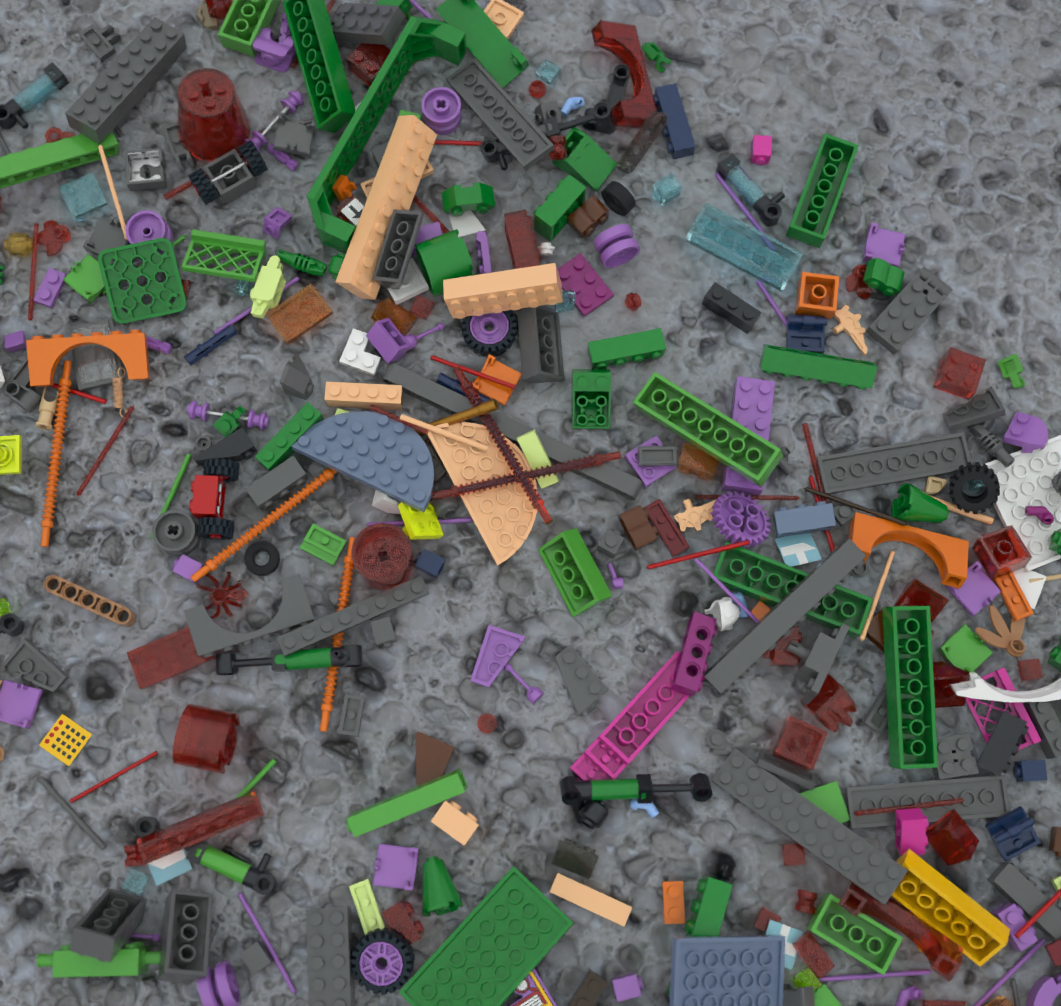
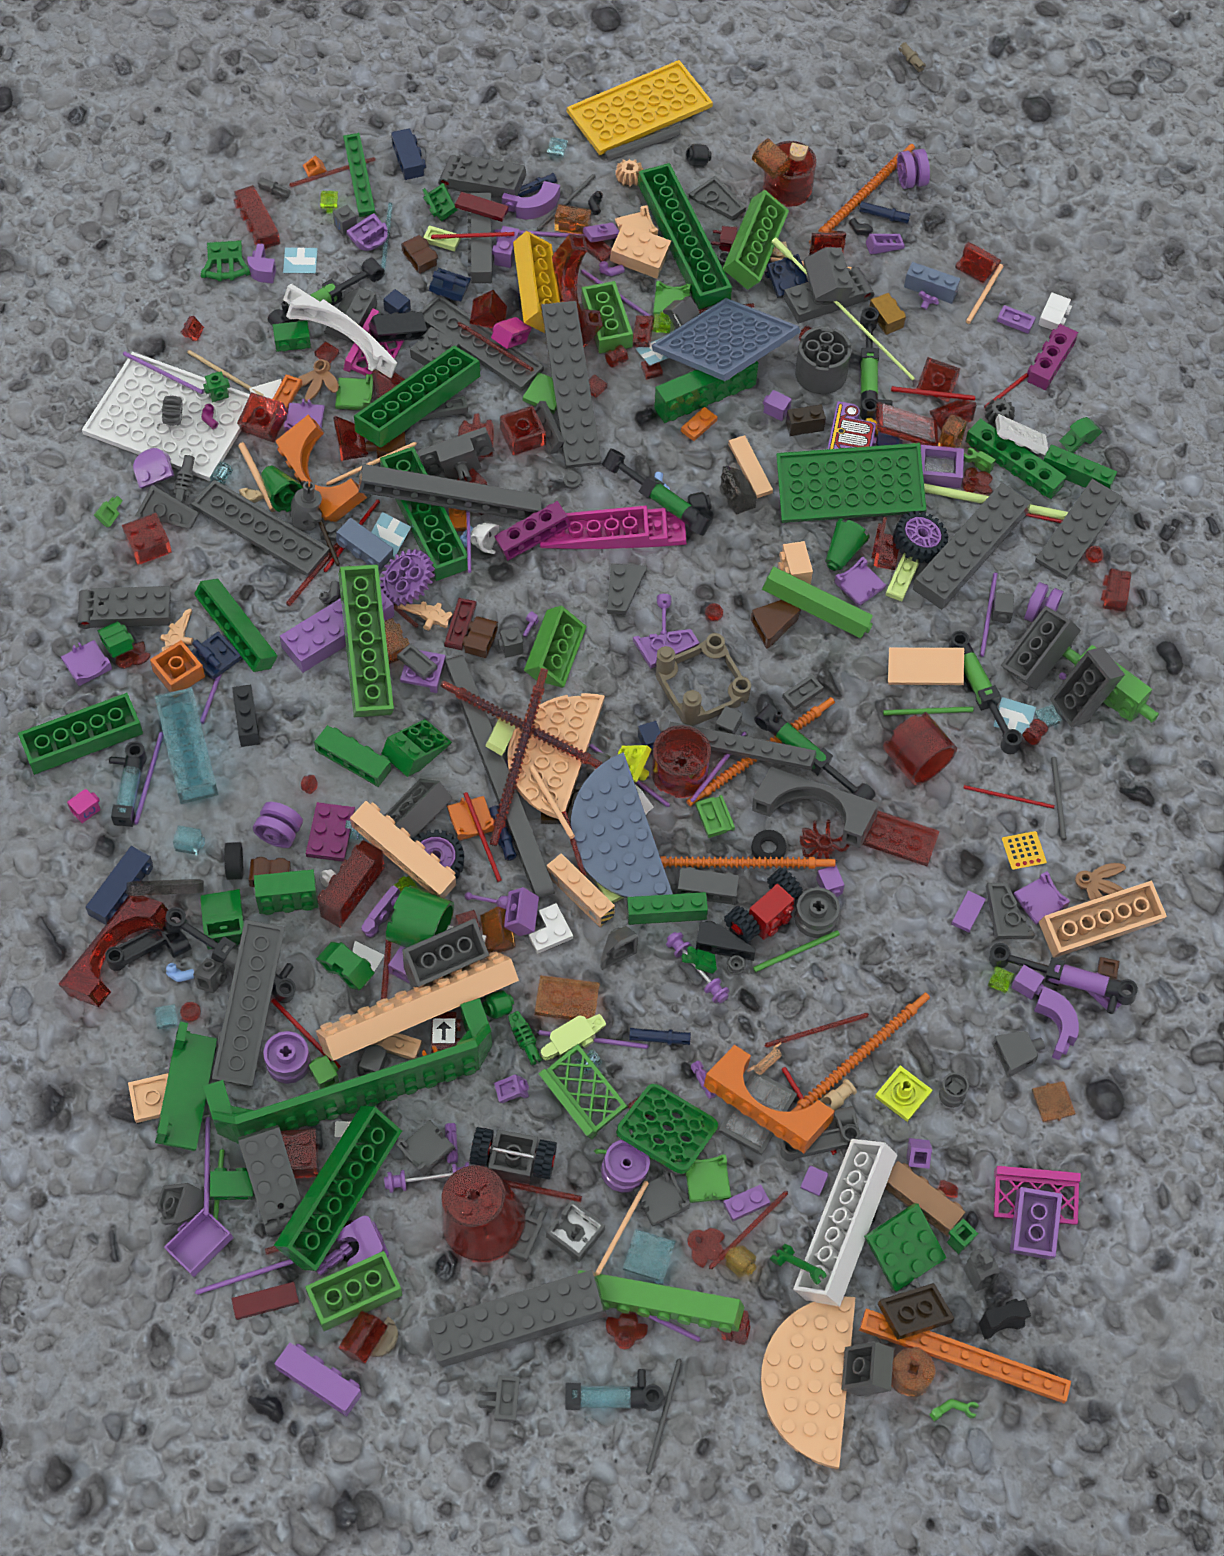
camera: 135 degrees left, 15 degrees down
medium nougat beam [44,575,136,627] -> none
clear red brick [137,791,264,865] -> none
pearl gold piece [412,399,499,437] -> none
clear red wheel [548,135,567,160] -> none
green plate [642,42,672,73] -> none
red axle [646,540,750,569] -> none
black tyre [949,462,1000,514] -> none
none -> dark grey piece [291,481,322,531]
none -> dark tan piece [655,633,751,726]
none -> medium lavender axle [690,732,747,802]
none -> light nougat tile [888,647,964,685]
none -> medium lavender tile [951,891,986,933]

